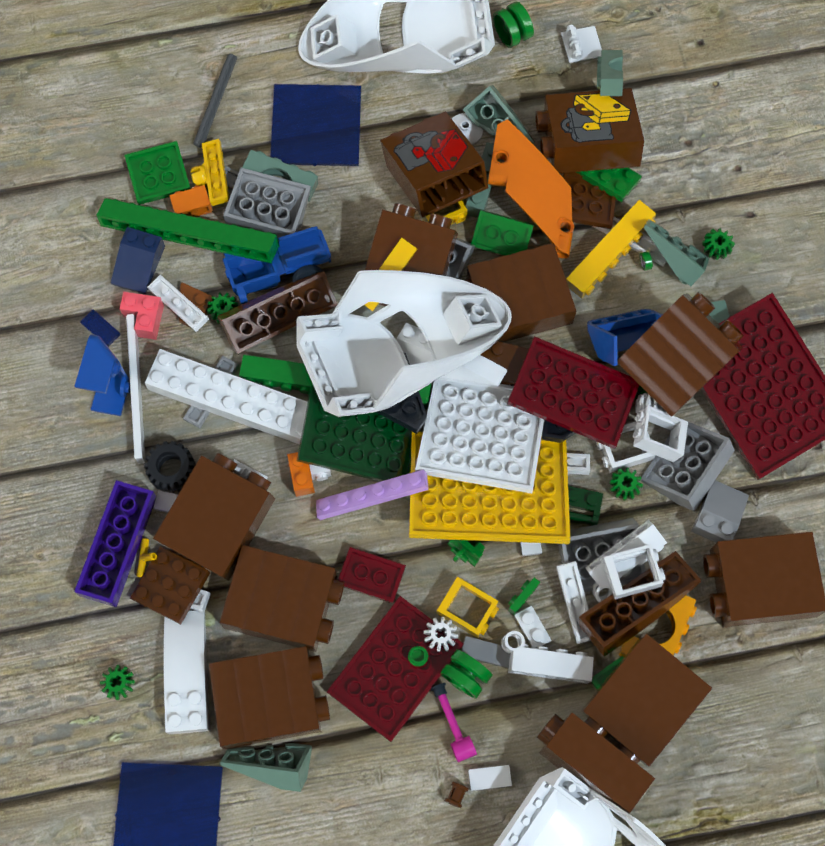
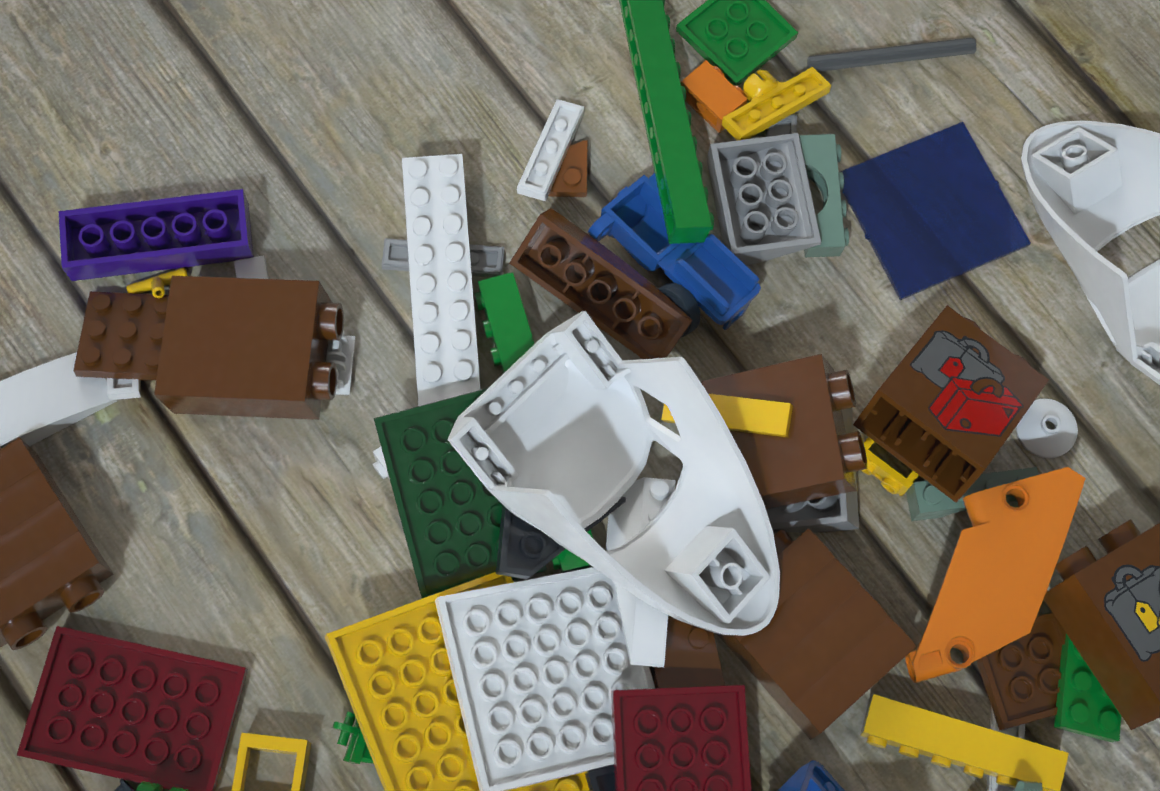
camera: 60 degrees right, 0 degrees up
blue windscreen [74,334,131,417] -> none
clear blue tile [80,309,121,347] -> none
dark blue slope [111,227,165,295] -> none
coral brick [120,292,164,340] -> none
white tile [126,314,146,464] -> none
black tyre [144,441,196,493] -> none
green gear [207,292,239,324] -> none
reddish brown brick [219,545,345,652] -> none
orange brick [287,452,315,497] -> none
lavender plate [316,469,429,520] -> none
dark red plate [338,547,406,604] -> none
green plate [408,646,428,667] -> none
white gear [424,617,458,652] -> none
sand green wedge [462,85,535,144] -> none
green plate [471,210,534,256] -> none

